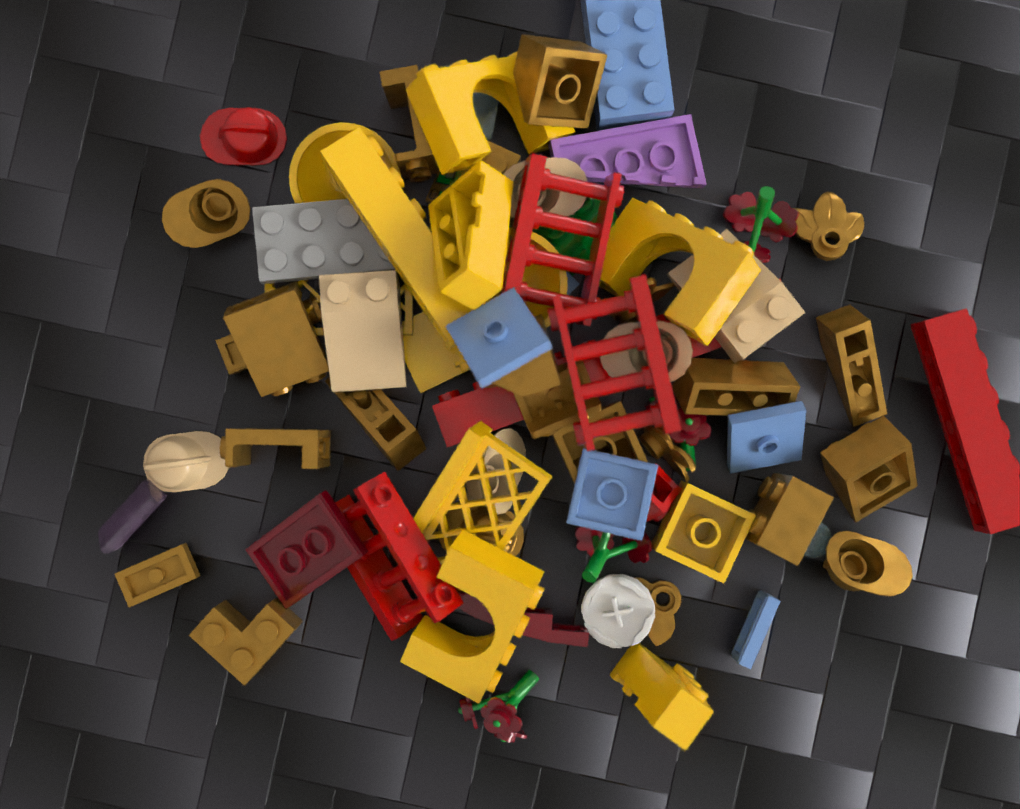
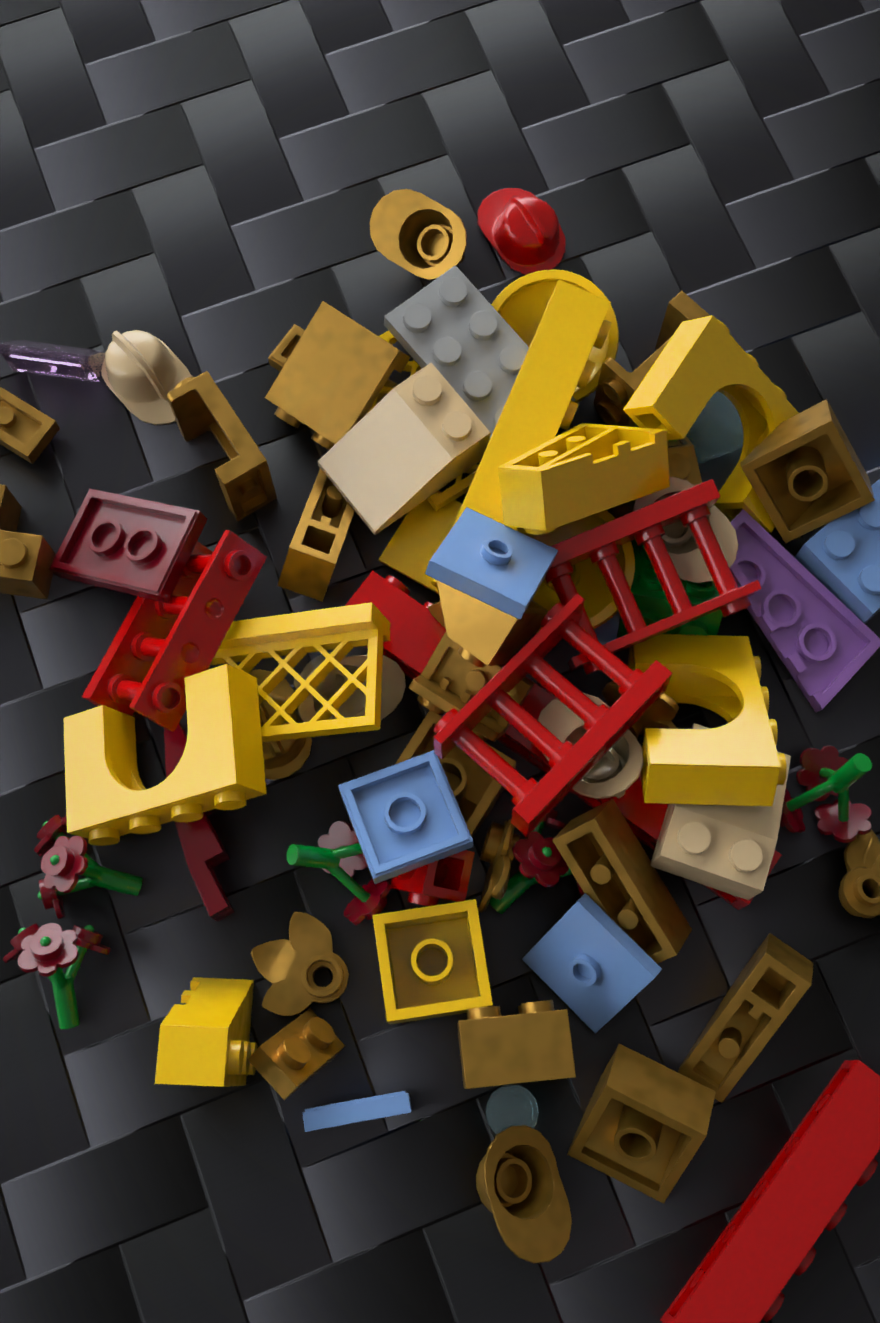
camera: 60 degrees right, 15 degrees down
white tile [581,574,655,648] -> none
none -> dark red plant [3,923,111,1029]
none -> pearl gold plate [248,1008,345,1101]

